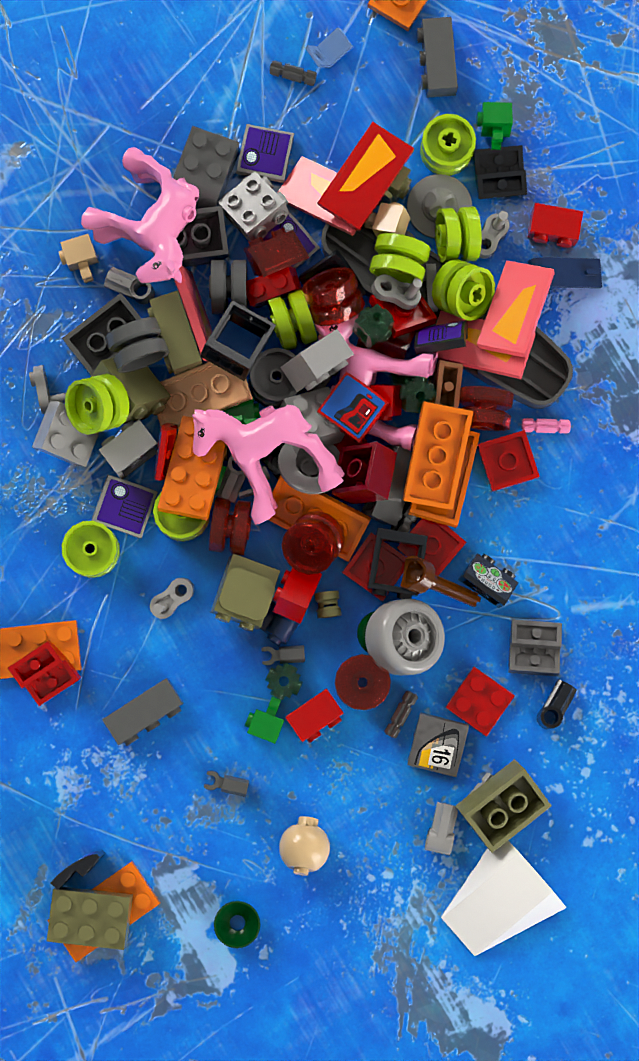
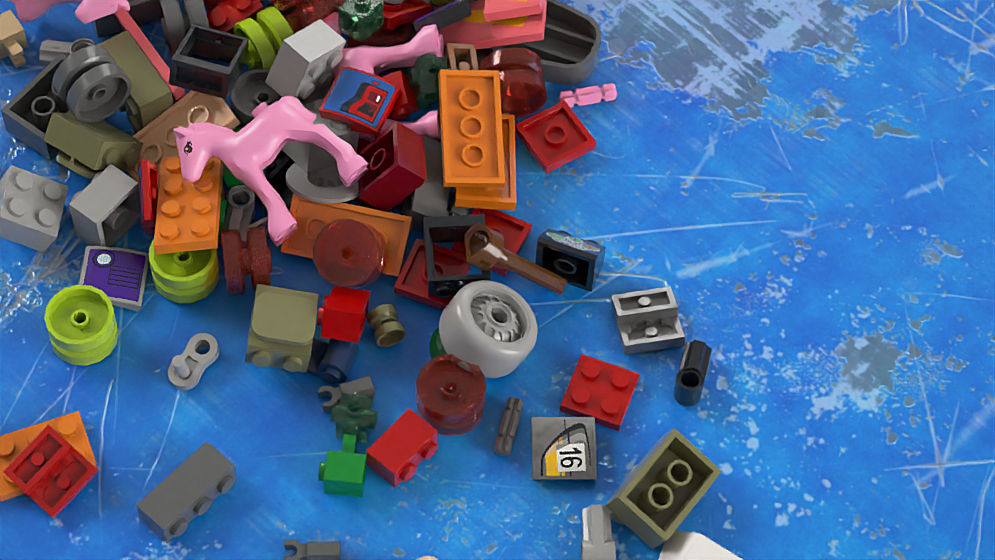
camera: 10 degrees left, 25 degrees down
lime wheel [65,374,129,435] -> none

